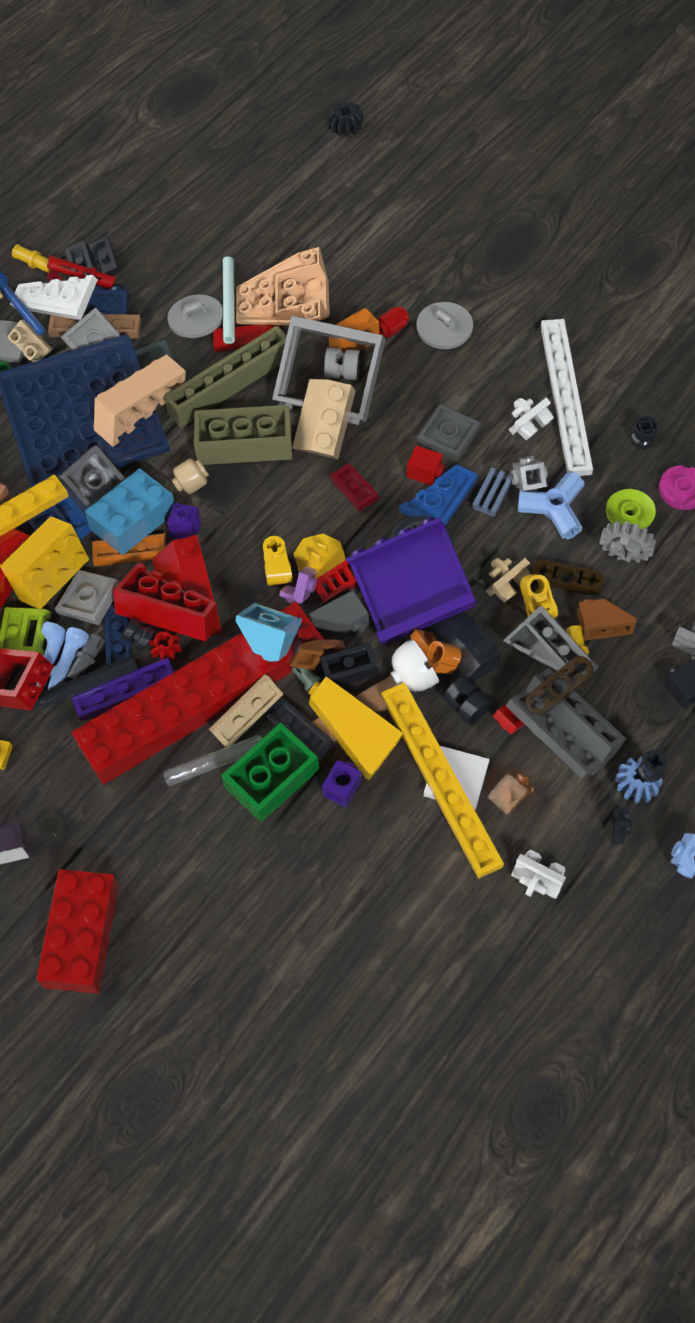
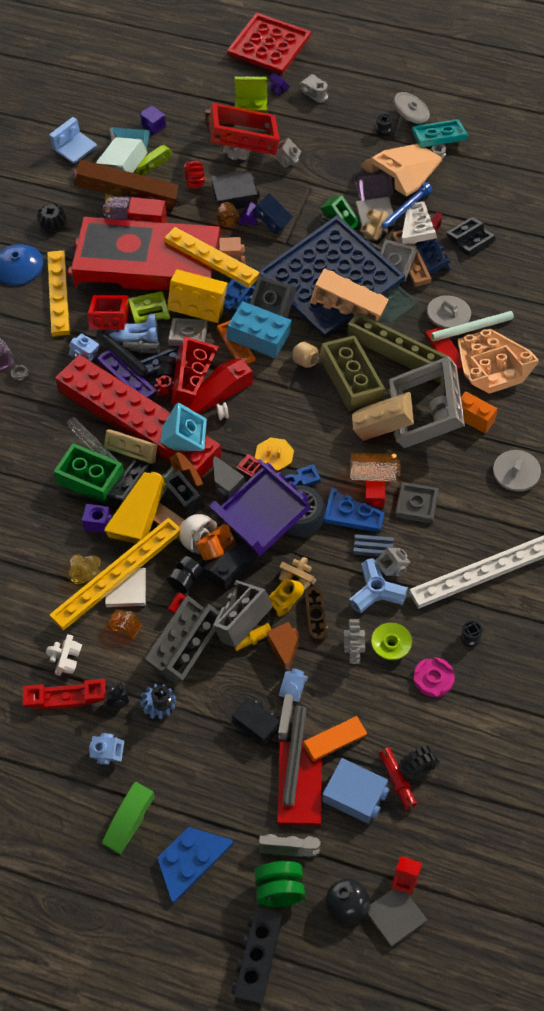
camera: 70 degrees right, 5 degrees down
yellow pin [12,244,53,273] -> none
red pin [47,255,116,290] -> none
dark purple brick [167,503,202,540] -> none
yellow piece [263,536,292,586] -> none
medium lavender bracket [279,567,317,604] -> none
dark red plate [330,463,378,512] -> none
red brick [377,306,409,338] -> none
white hips [509,398,554,440] -> none
dark brown beam [526,656,594,716] -> none
none -> red slope [23,679,106,709]
none -> light blue brick [69,333,99,362]
none -> clear yellow plate [69,554,101,584]
none -> white bush [216,402,229,420]
none -> light blue bracket [279,669,308,702]
none -> blue plate [285,464,321,487]
none -> clear orange brick [350,453,401,482]

